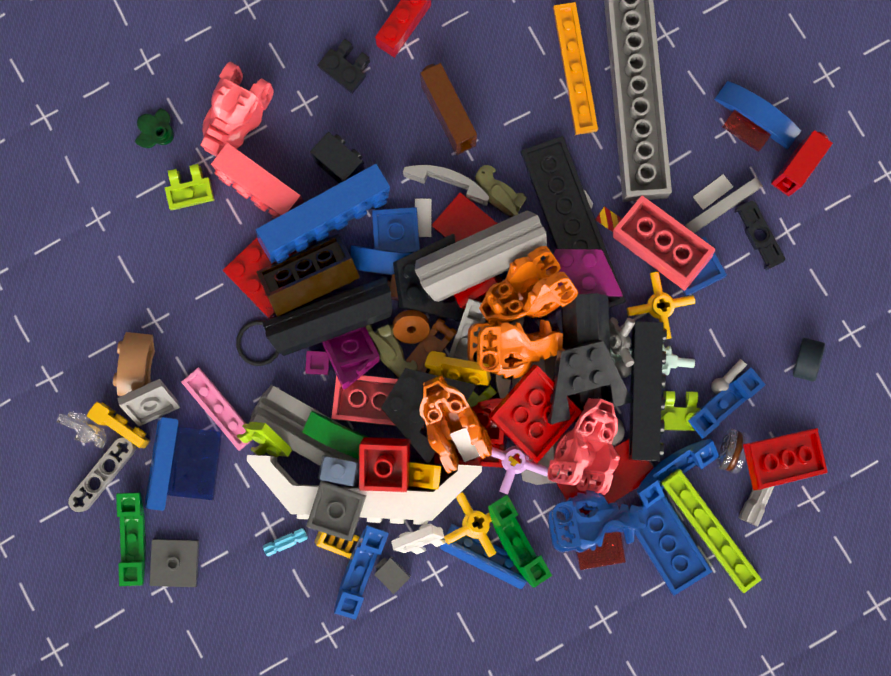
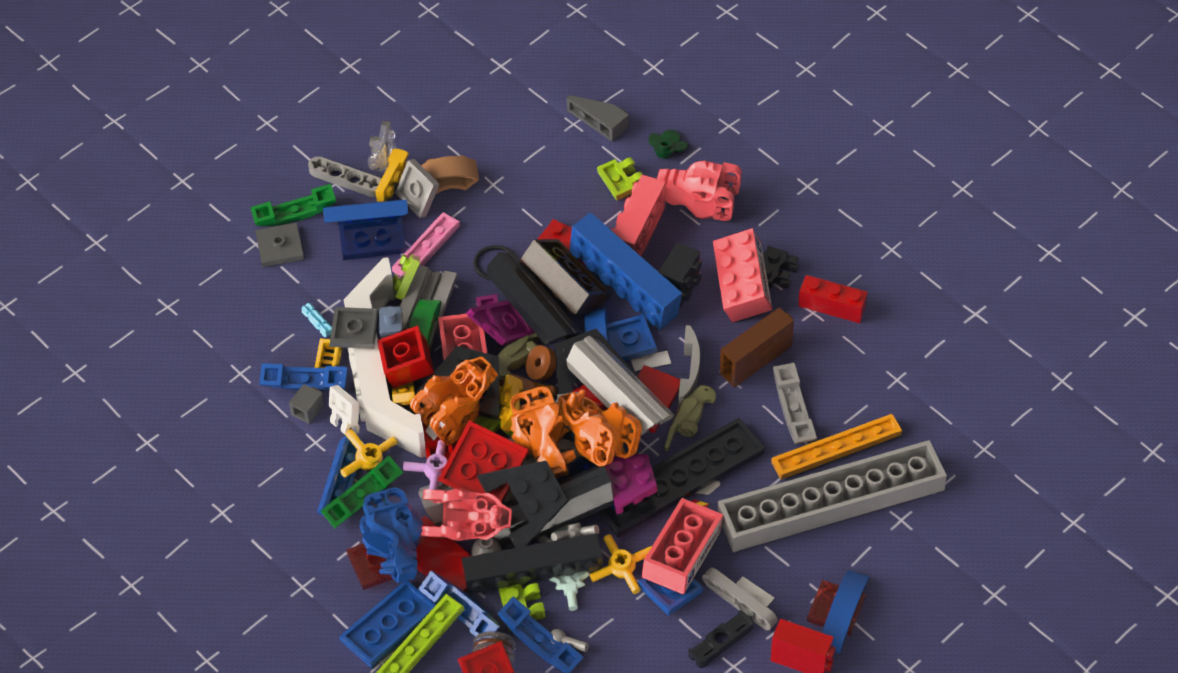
camera: 75 degrees right, 30 degrees down
none -> dark grey slope [567,95,629,142]
none -> coral brick [713,228,772,323]
none -> light grey slope [773,363,817,444]

